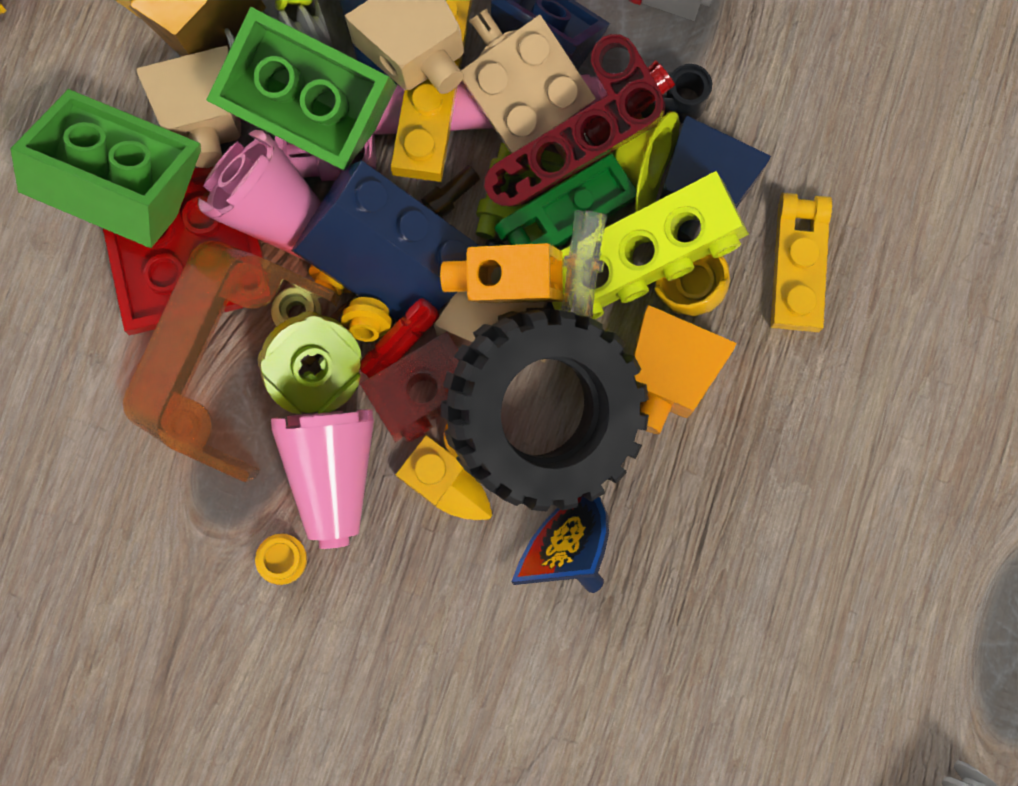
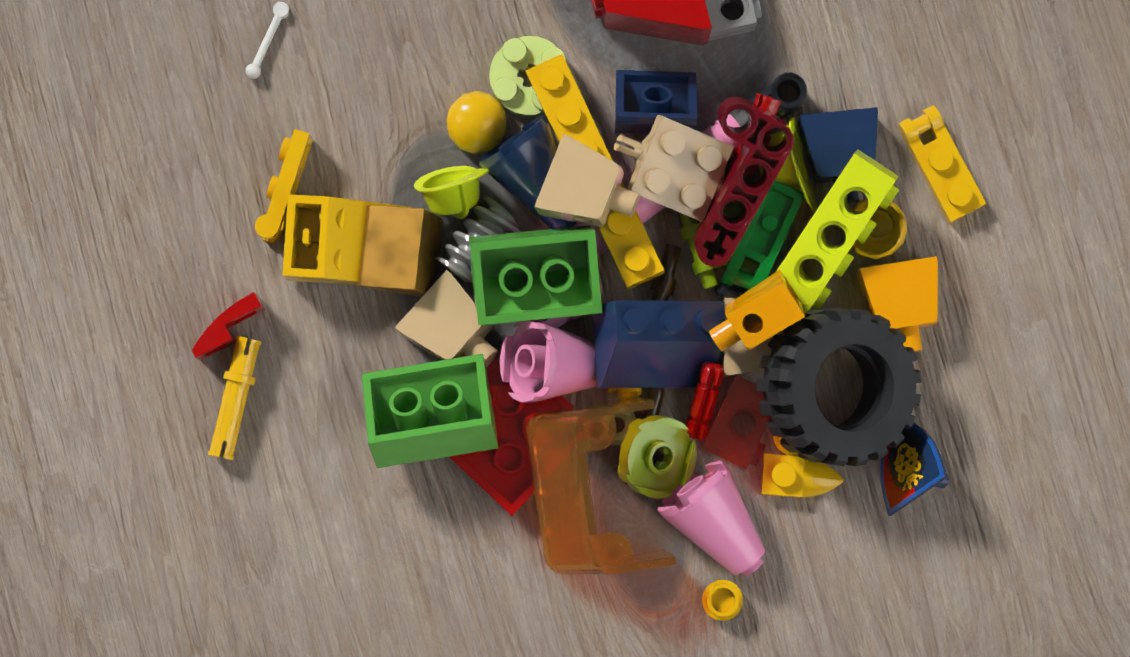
camera: 30 degrees left, 5 degrees up
yellow plate [341,297,392,342] -> none
clear pin [560,210,607,318] -> none

